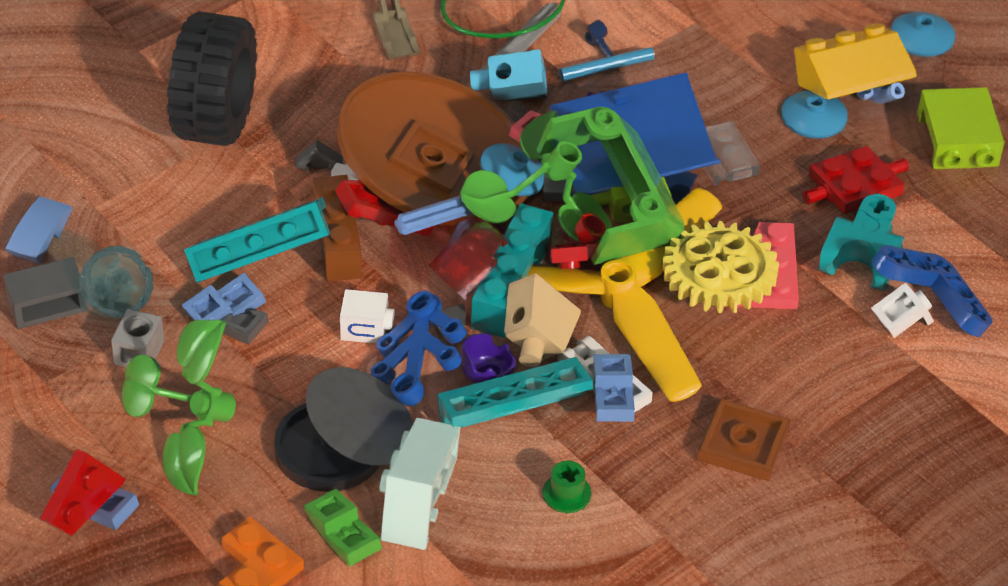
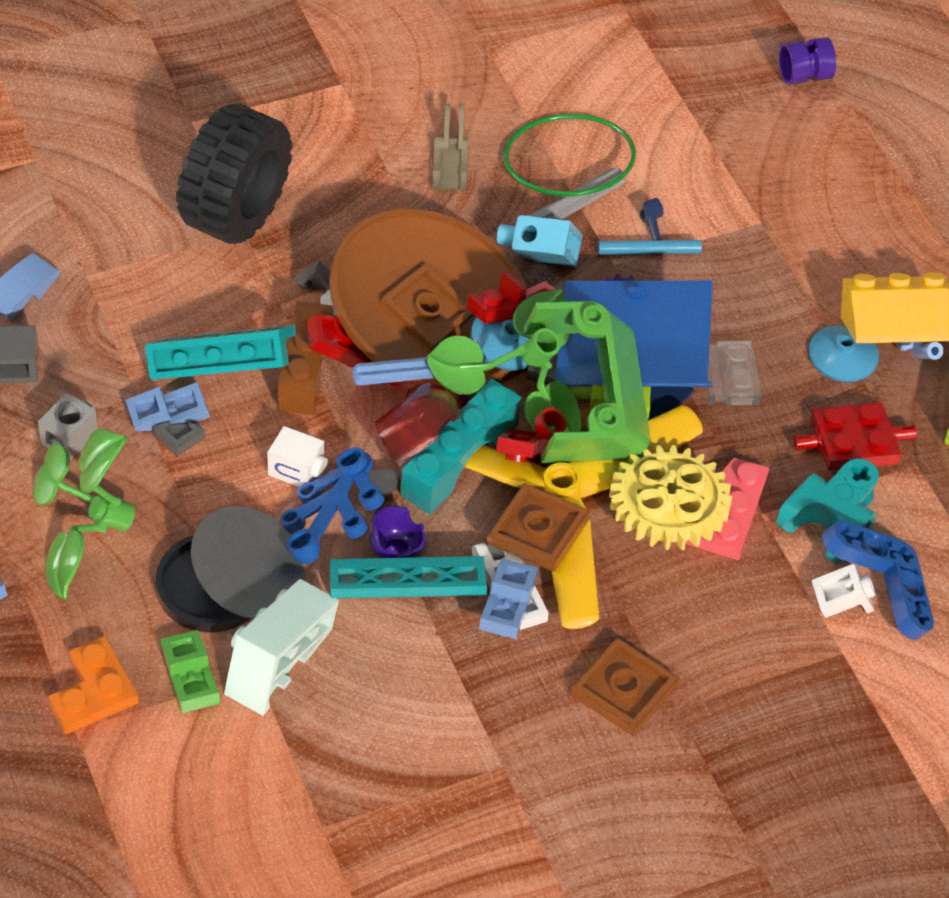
camera: 15 degrees right, 5 degrees up
clear light blue cylinder [78,246,153,319] -> none
tan torso [504,273,581,368] -> none
green piece [542,460,592,514] -> none
none -> red bracket [467,272,527,324]
none -> dark orange tile [487,483,590,572]

